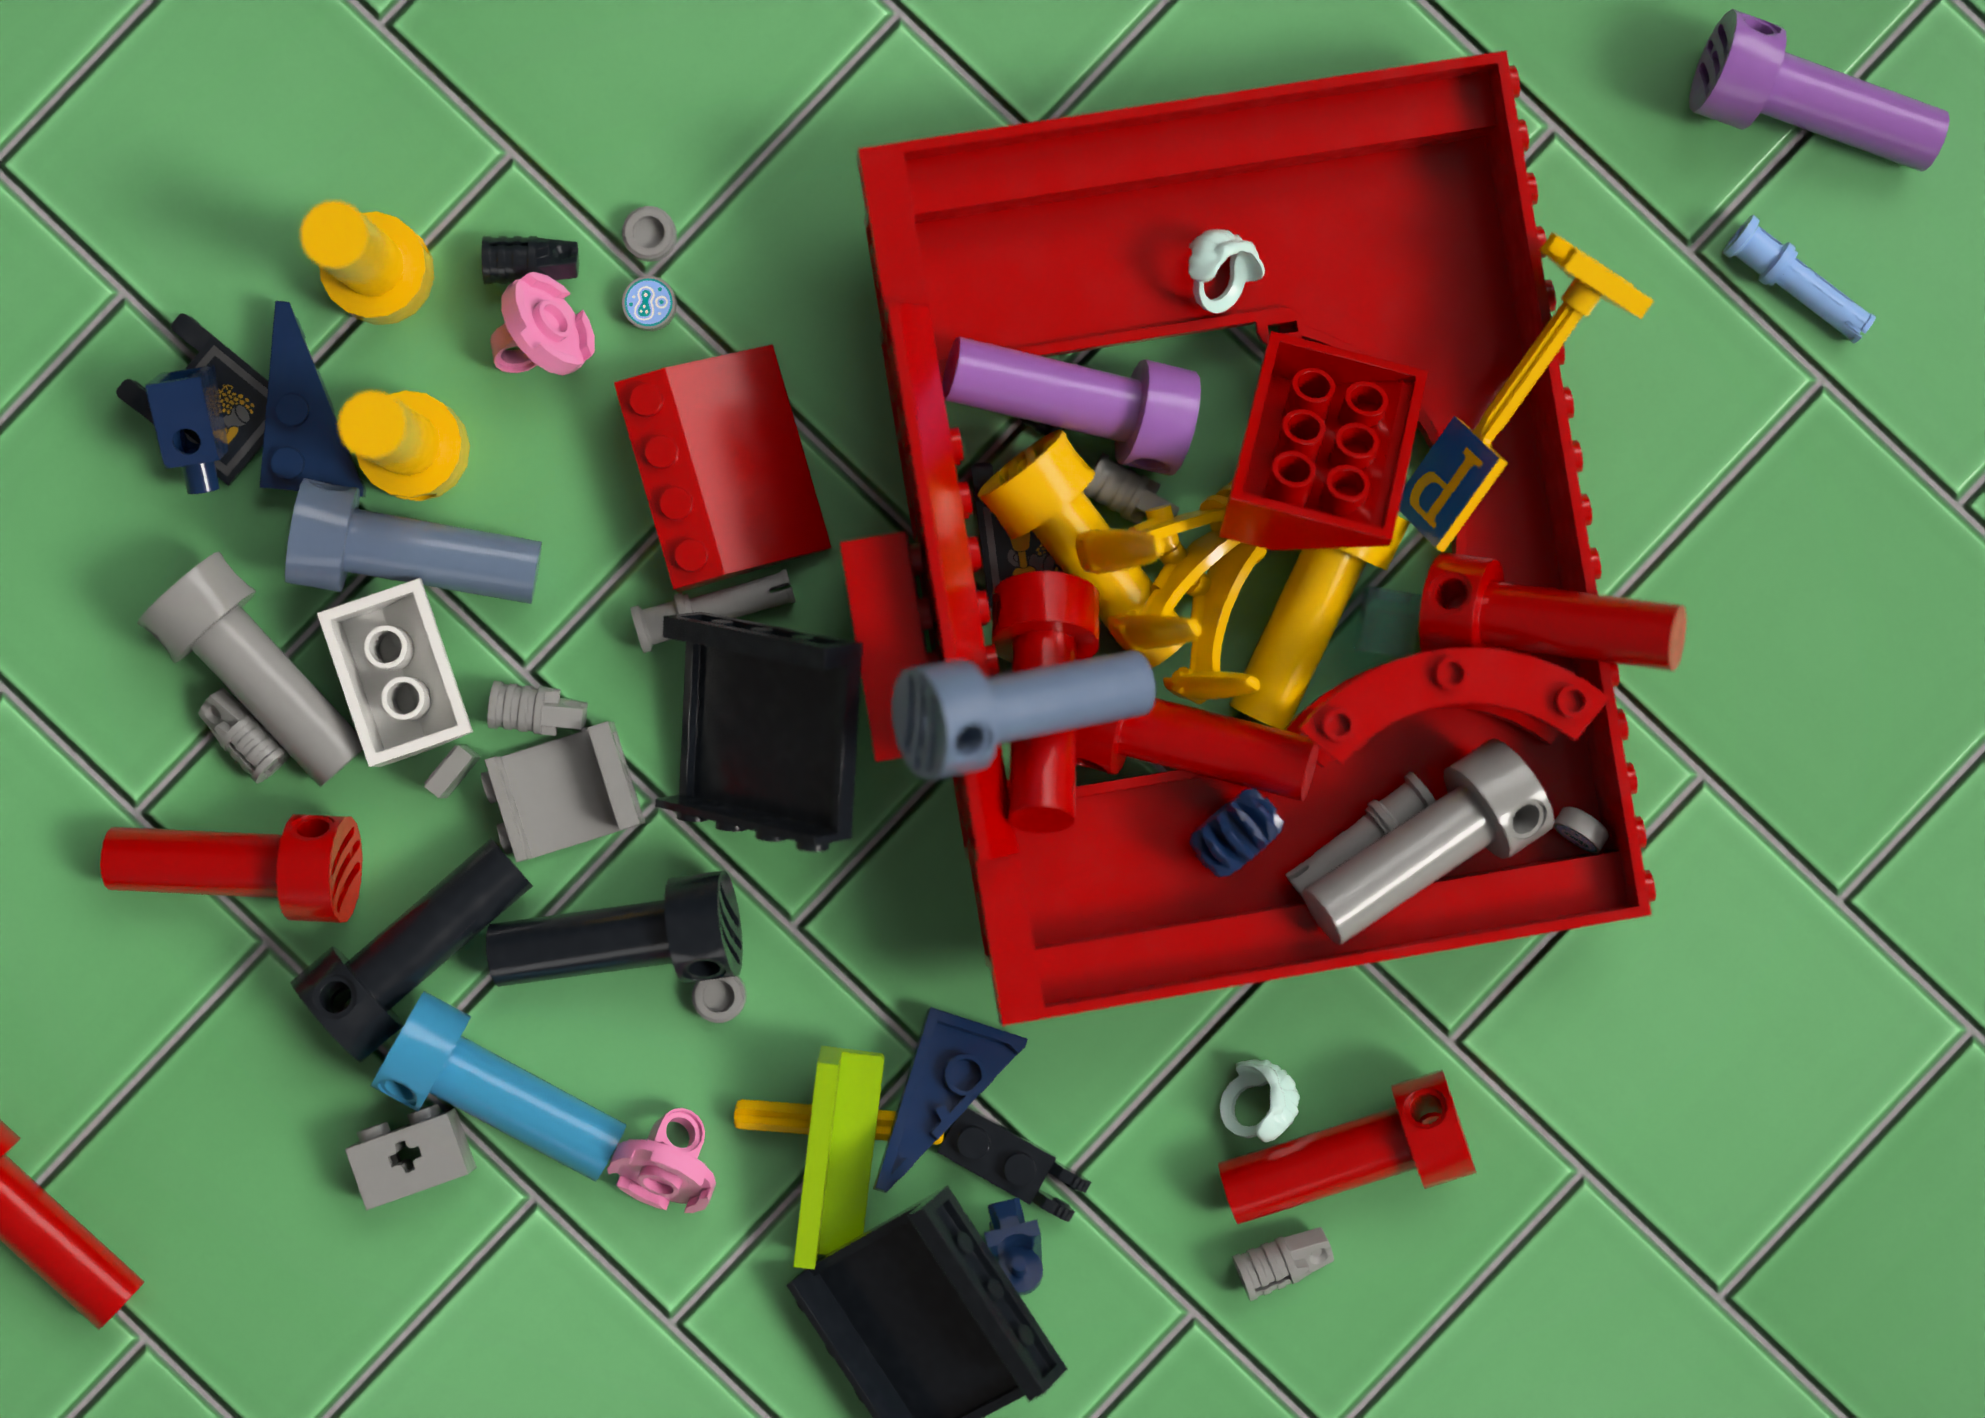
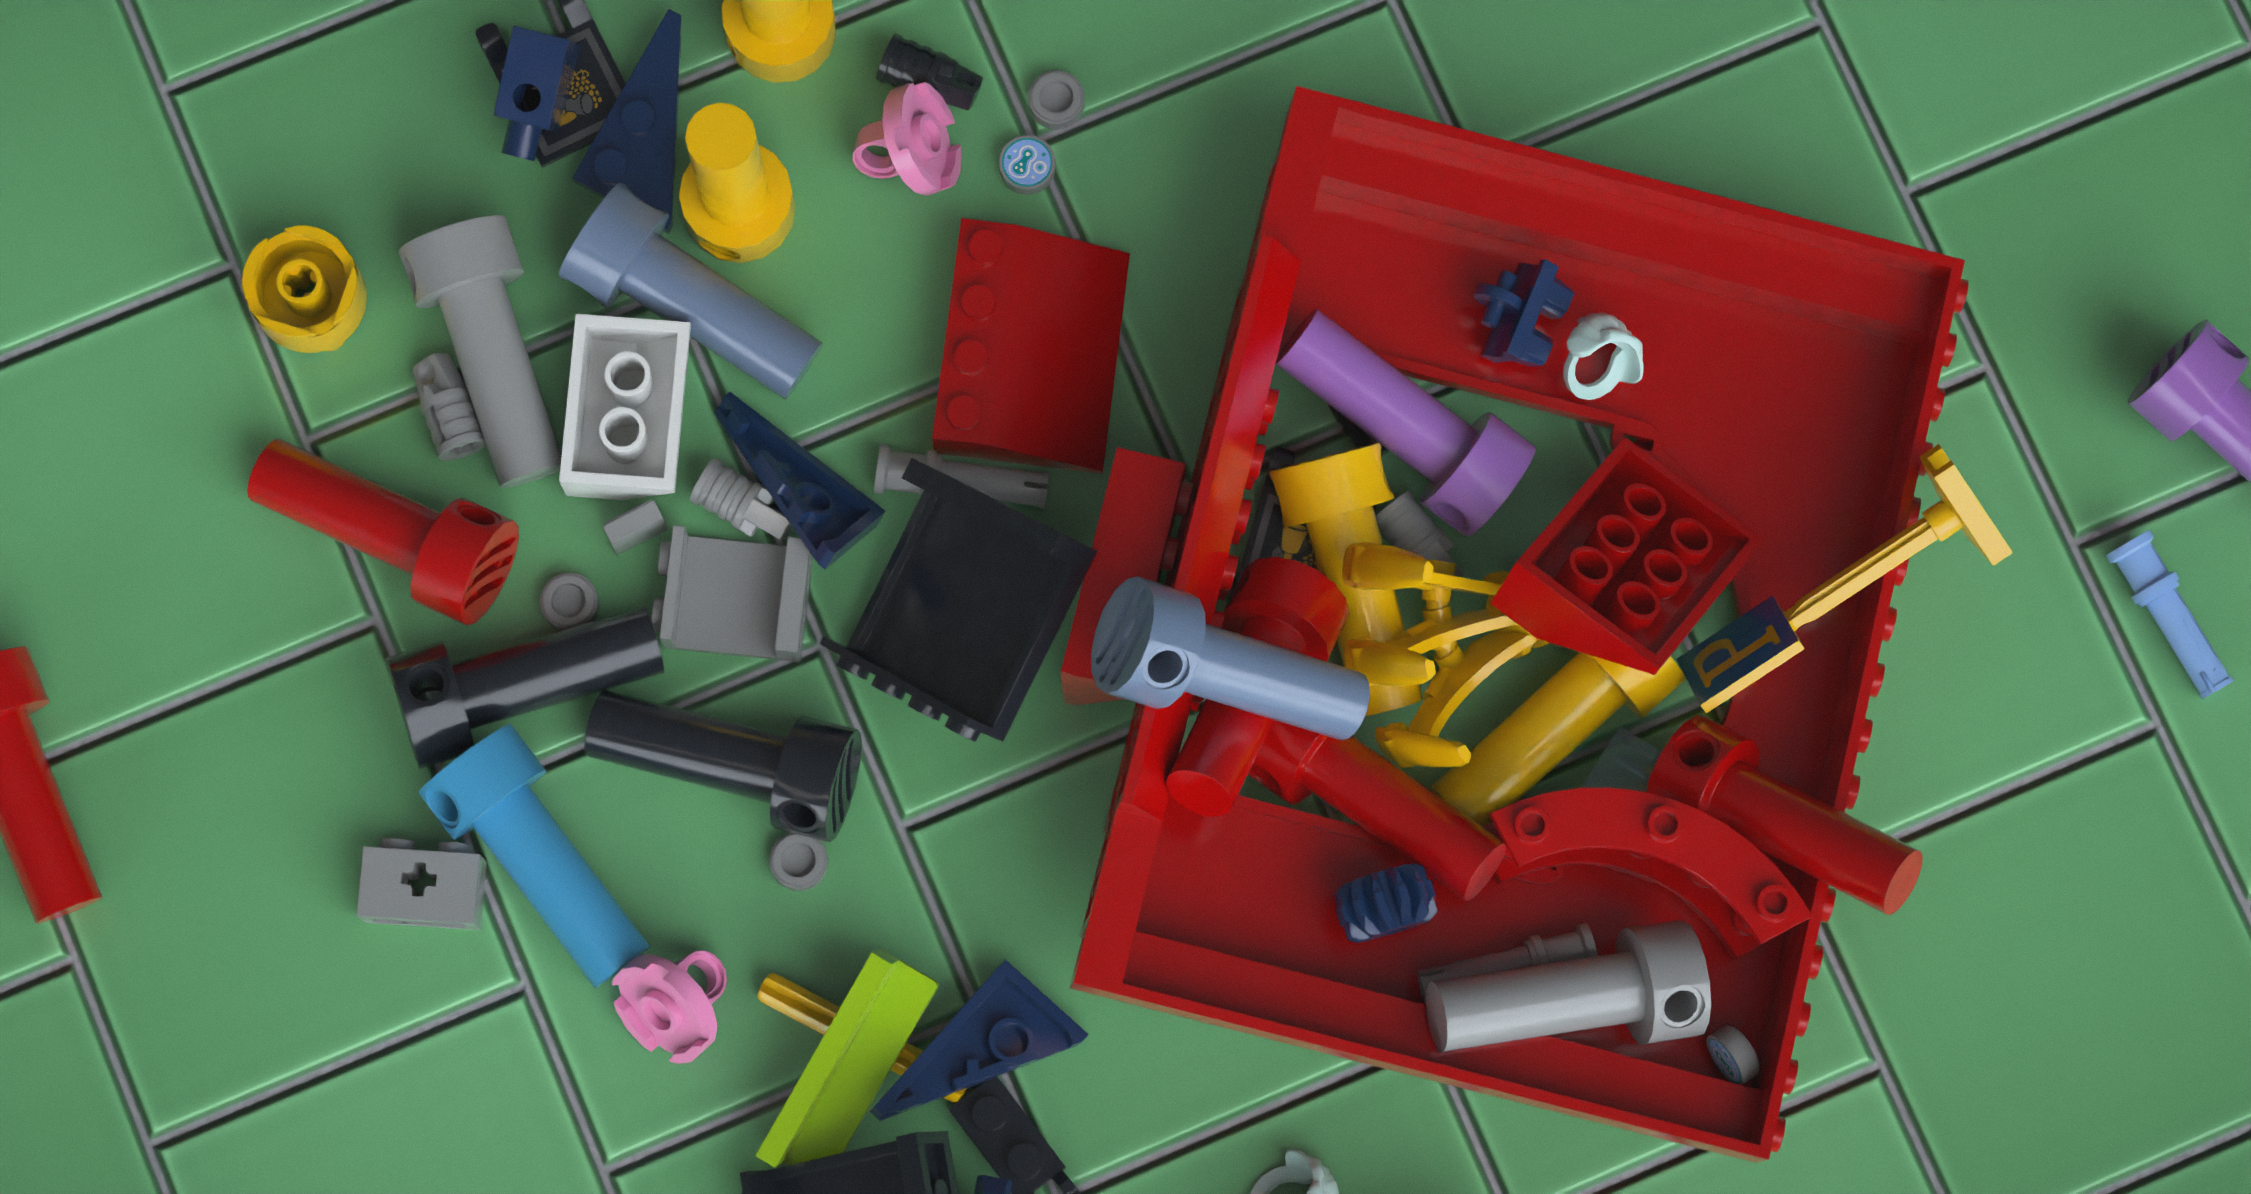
camera: 15 degrees right, 10 degrees down
none -> yellow brick [242,225,367,353]
none -> light grey tile [540,573,600,631]
none -> dark blue wing [714,392,886,569]
none -> dark blue hips [1473,259,1574,367]

